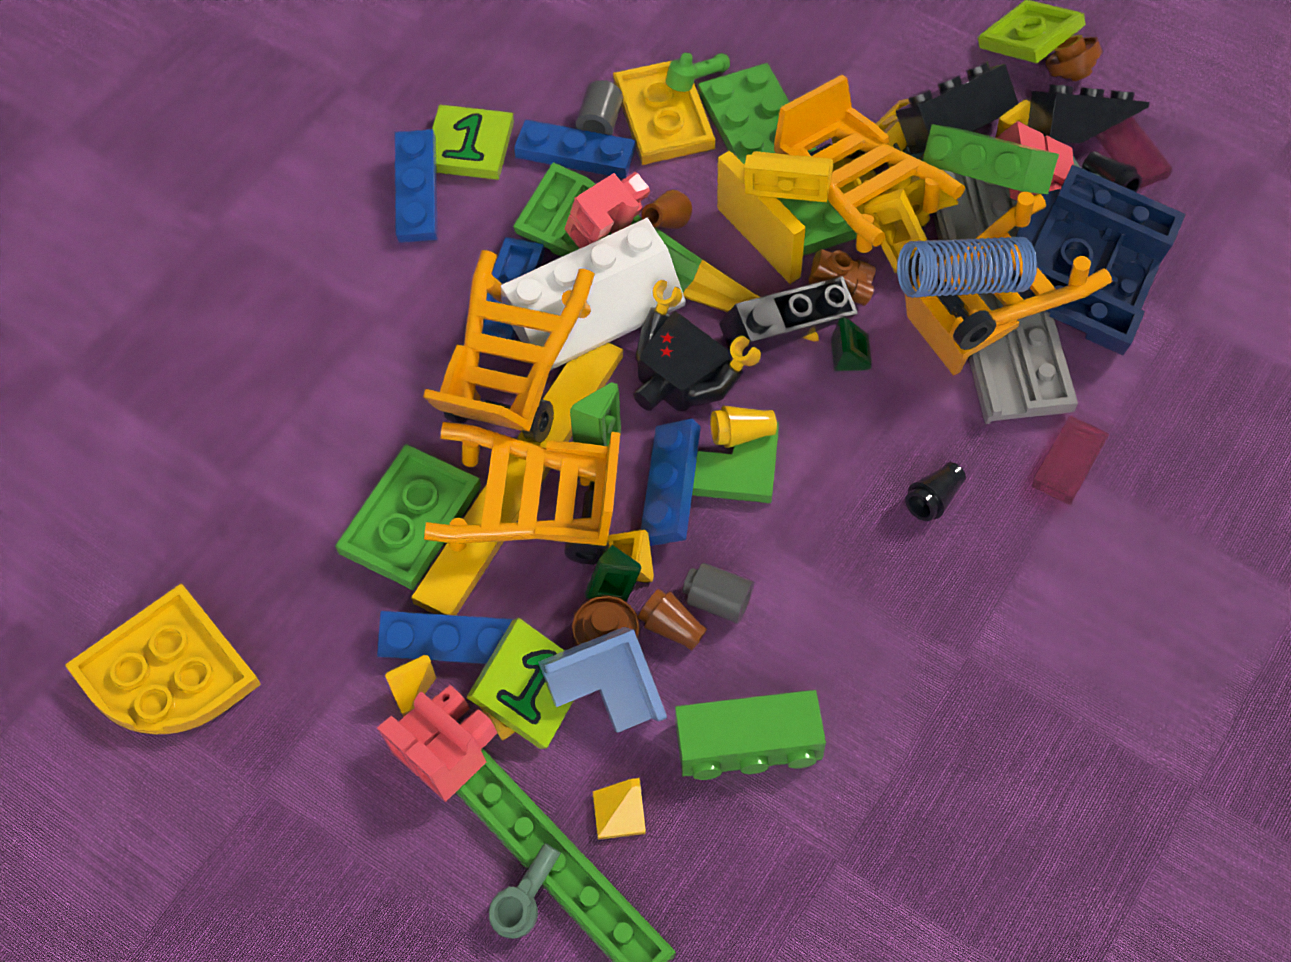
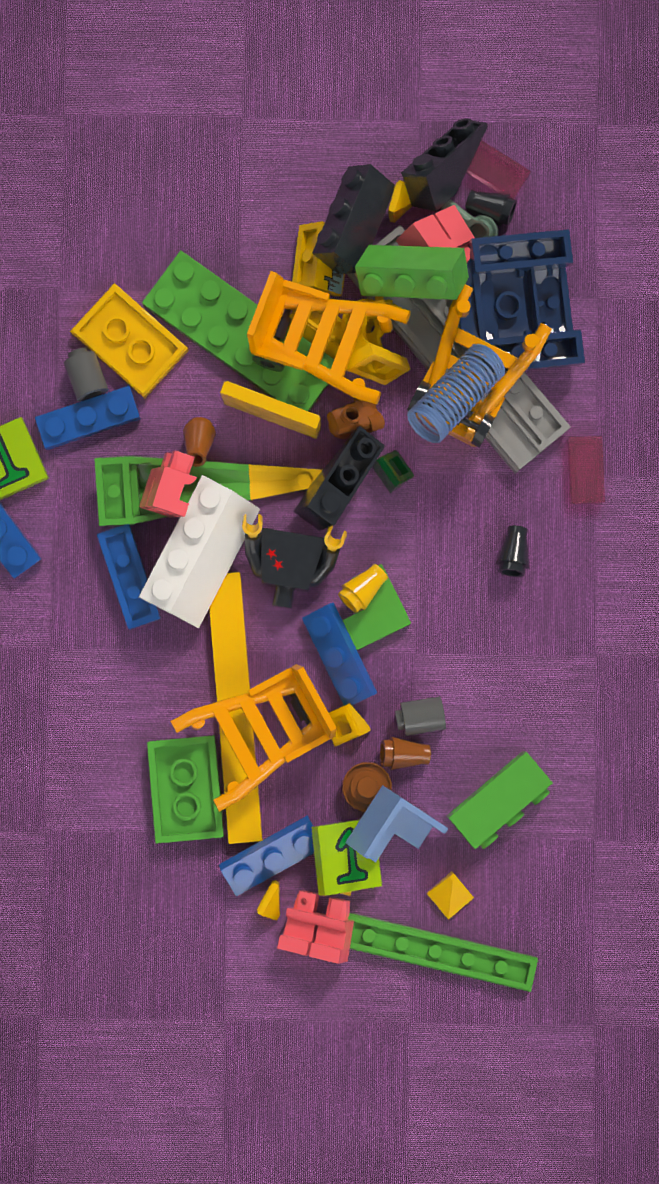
camera: 40 degrees left, 25 degrees up
yellow plate [65,583,261,734] -> none
light orange hand [423,250,595,443] -> none
sand green plate [489,843,561,939] -> none
bright green slope [570,382,621,446] -> none
dark green slope [584,545,642,603] -> none
bright green piece [665,52,730,92] -> none
yellow panel [744,151,833,203] -> none
lime tile [978,0,1086,63] -> none
dark orange plate [1045,35,1103,82] -> none

